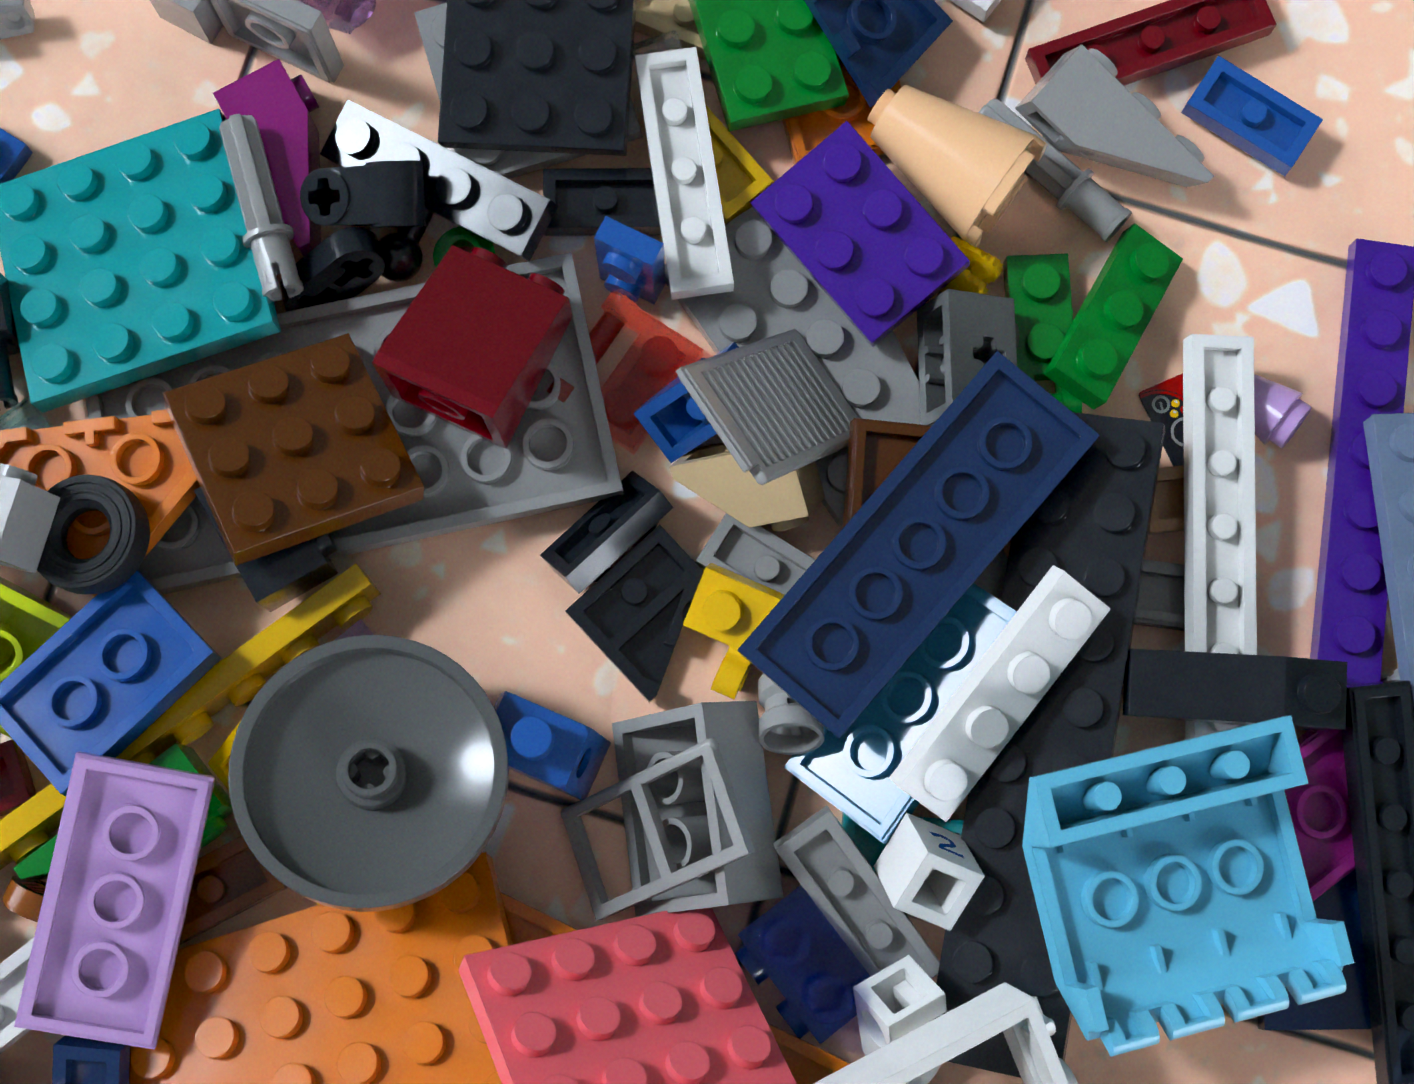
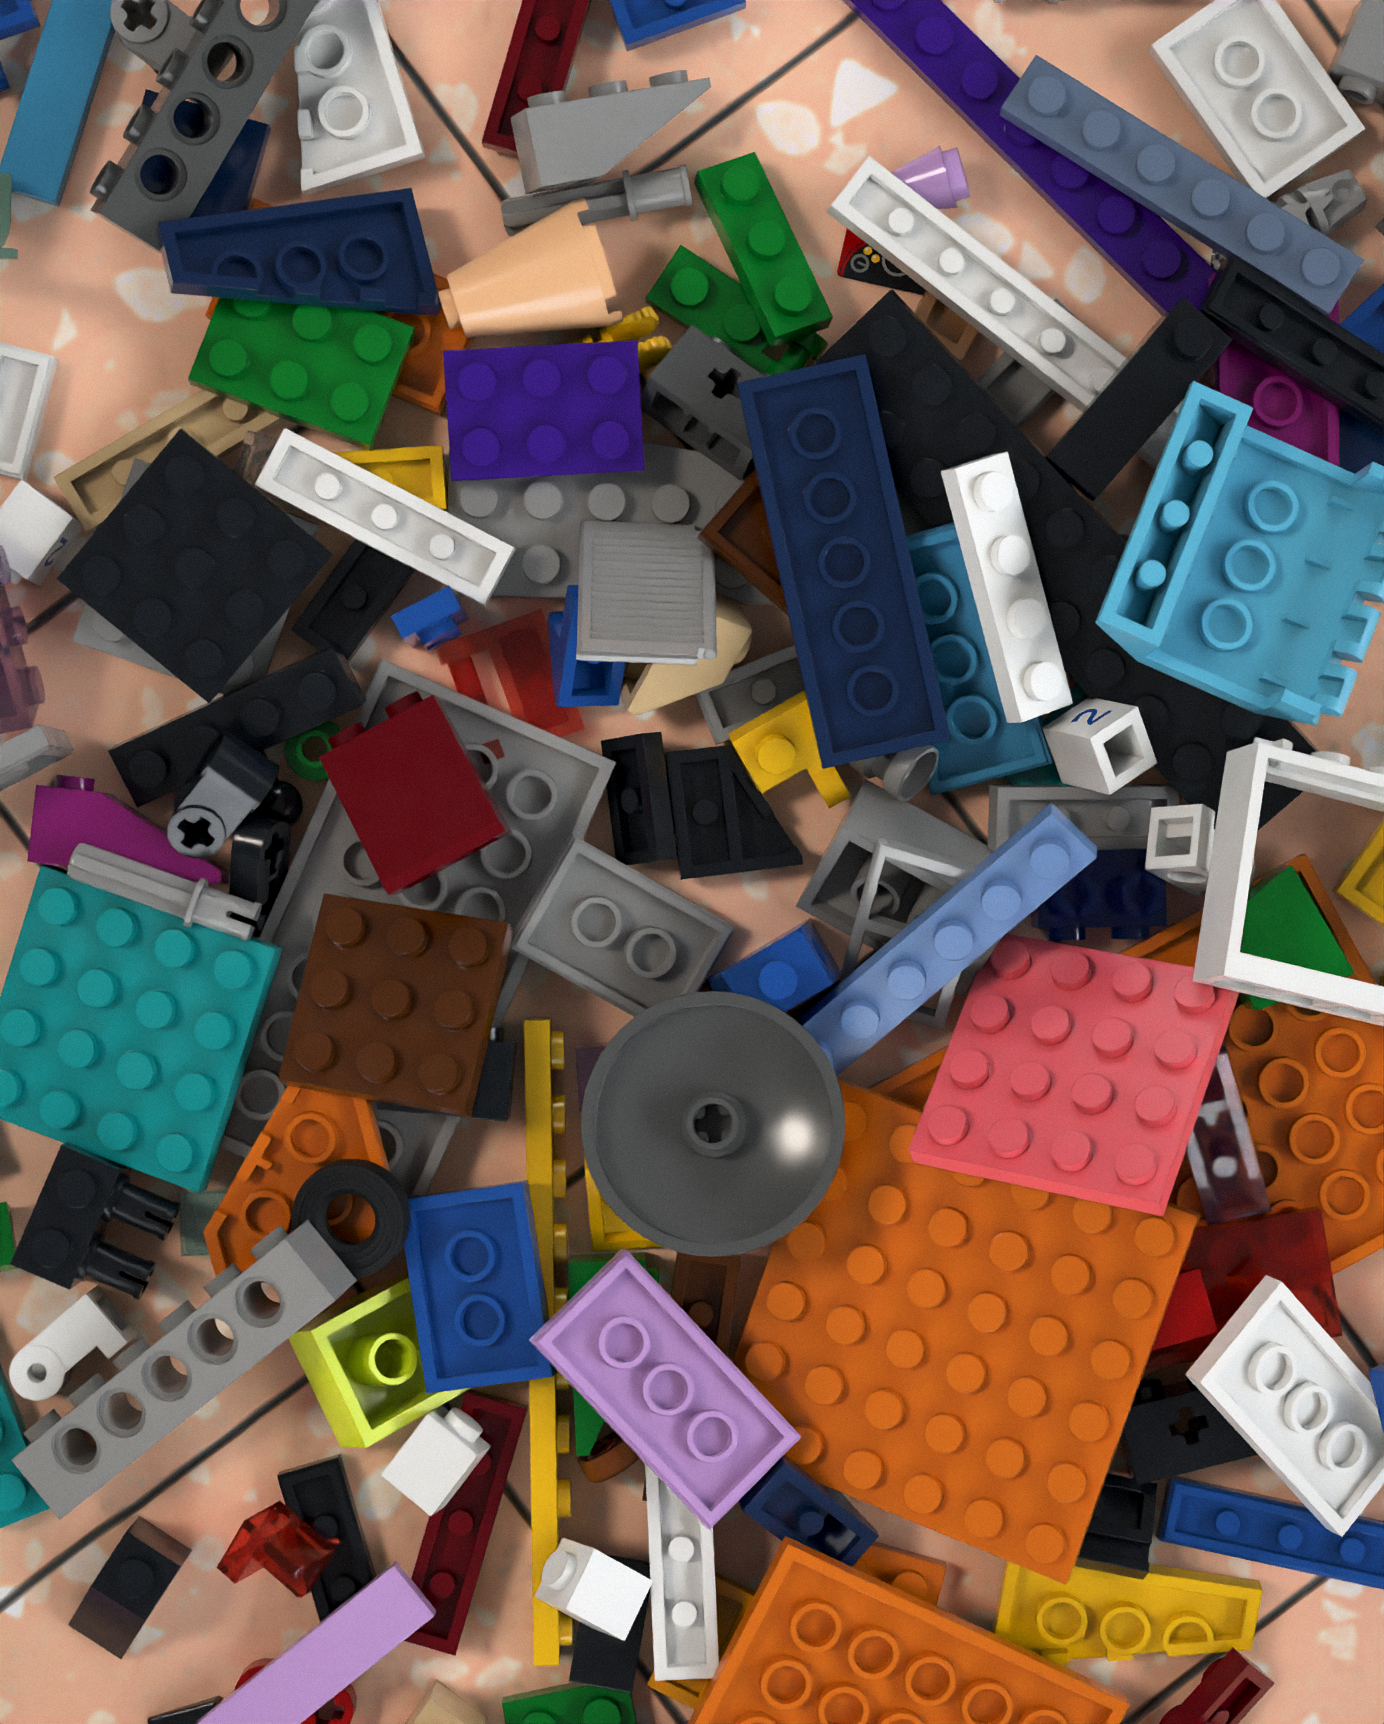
camera: 55 degrees left, 10 degrees up
none -> light grey tile [510,833,736,1017]
none -> medium blue plate [796,803,1097,1076]

